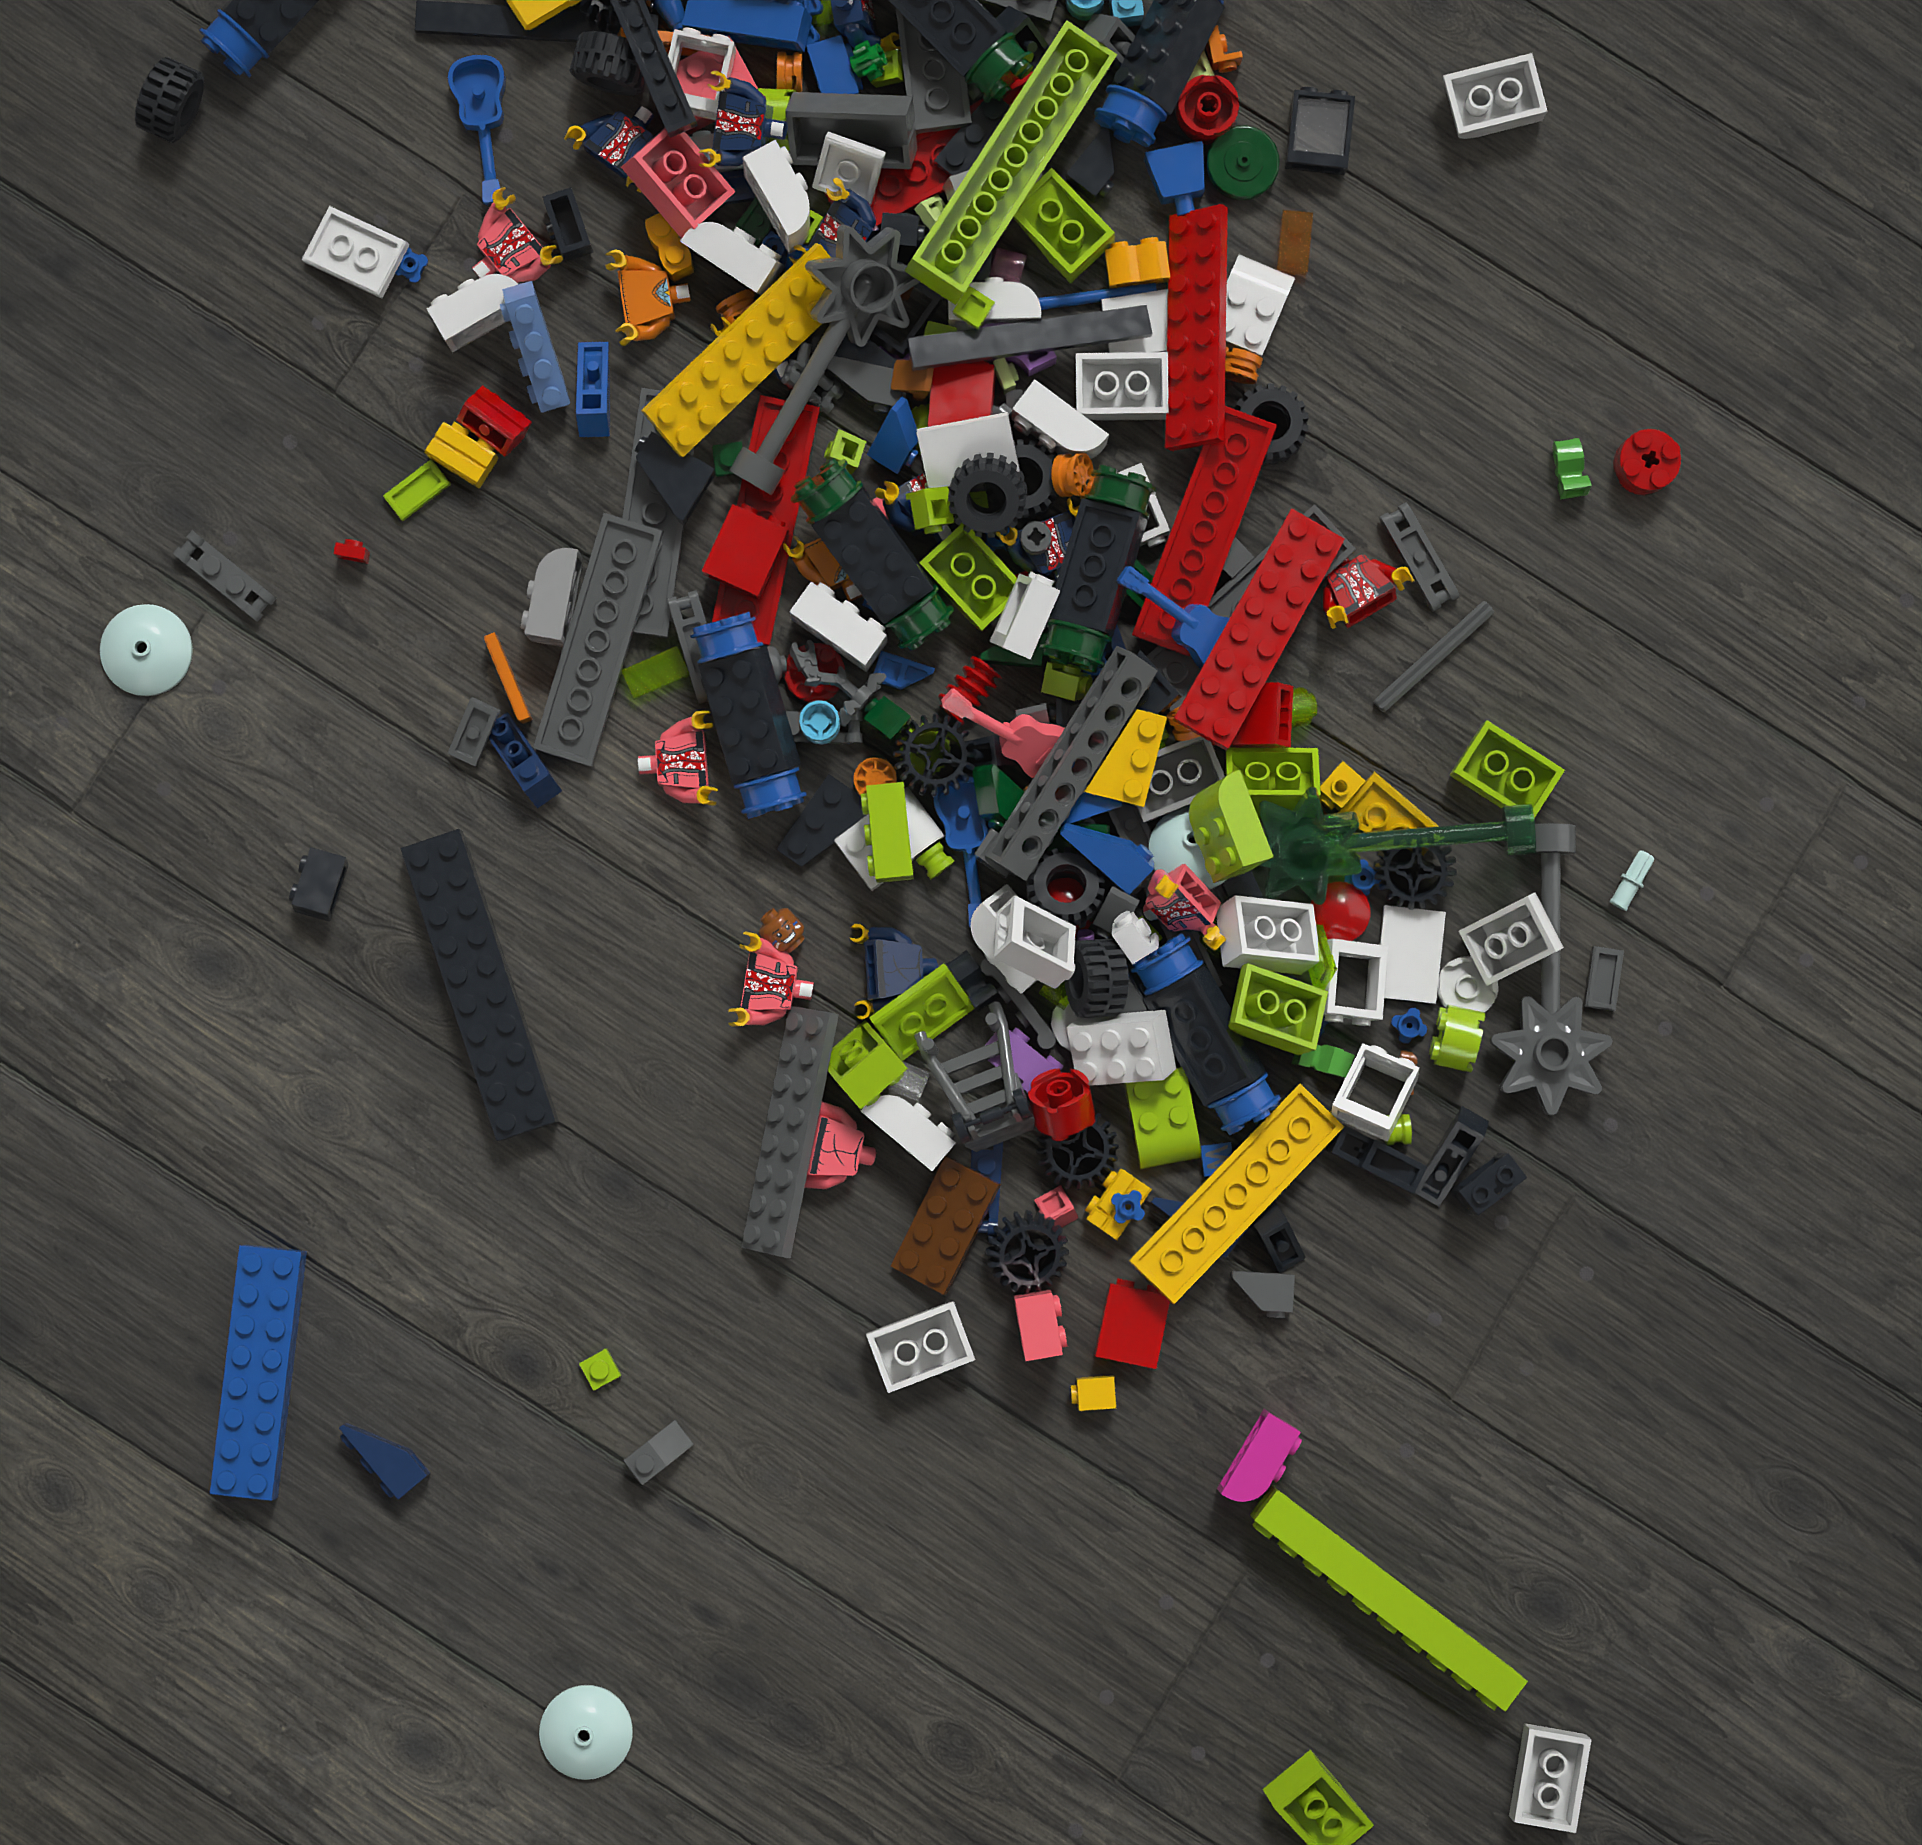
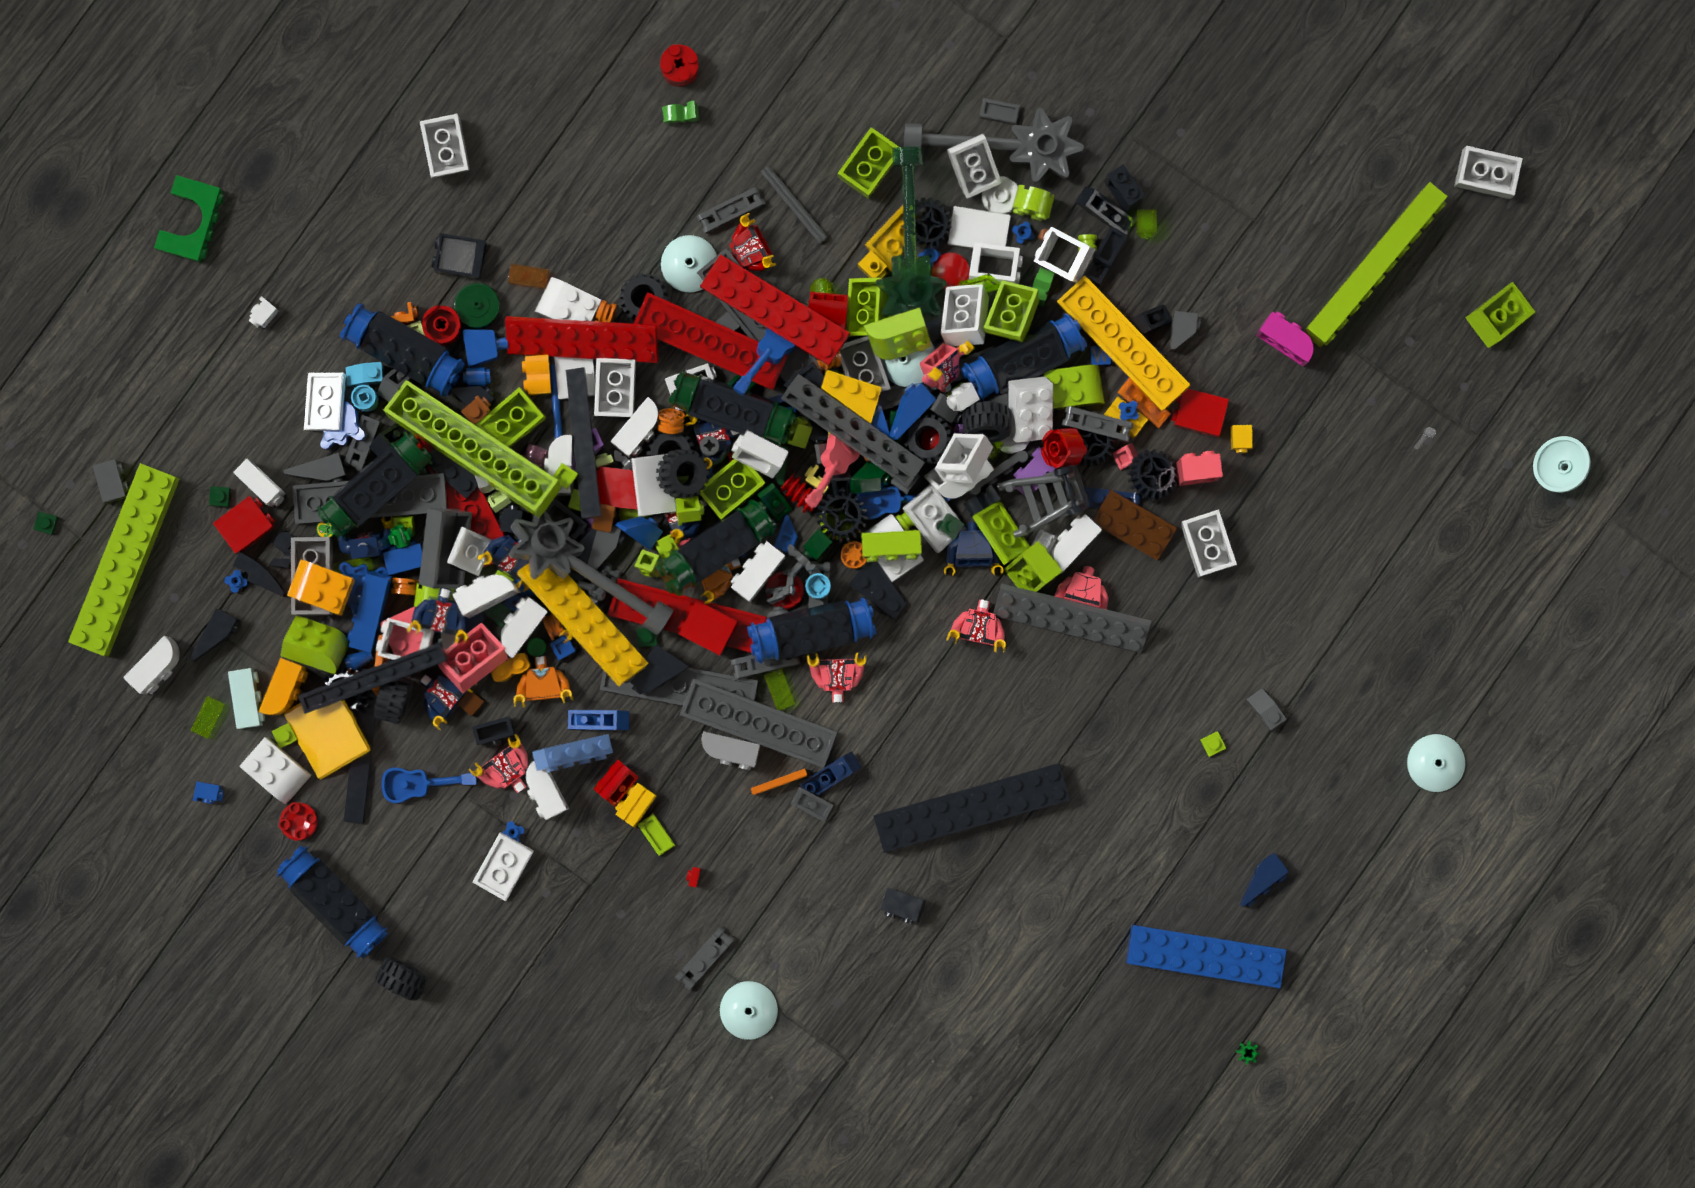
camera: 85 degrees left, 0 degrees up
dark orange head [759,908,805,953] -> none
light aqua axle [1610,850,1654,911] -> none
none -> reddish brown tile [457,691,484,716]
none -> dark orange bracket [461,395,491,425]
none -> blue brick [463,367,491,387]
none -> green tile [527,638,547,657]
none -> blue plate [550,635,576,661]
none -> lime brick [655,534,678,560]
none -> light aqua dish [661,235,717,293]
none -> dark green slope [757,483,792,521]
none -> light yellow bracket [805,465,829,494]
none -> white tile [902,484,966,553]
none -> dark green plate [937,513,964,540]
none -> dark grey plate [1062,406,1134,442]
none -> orange tile [1117,378,1171,428]
none -> clear neon green brick [1136,210,1157,239]
none -> green gear [1235,1040,1260,1065]
none -> clear hand [1414,427,1436,450]

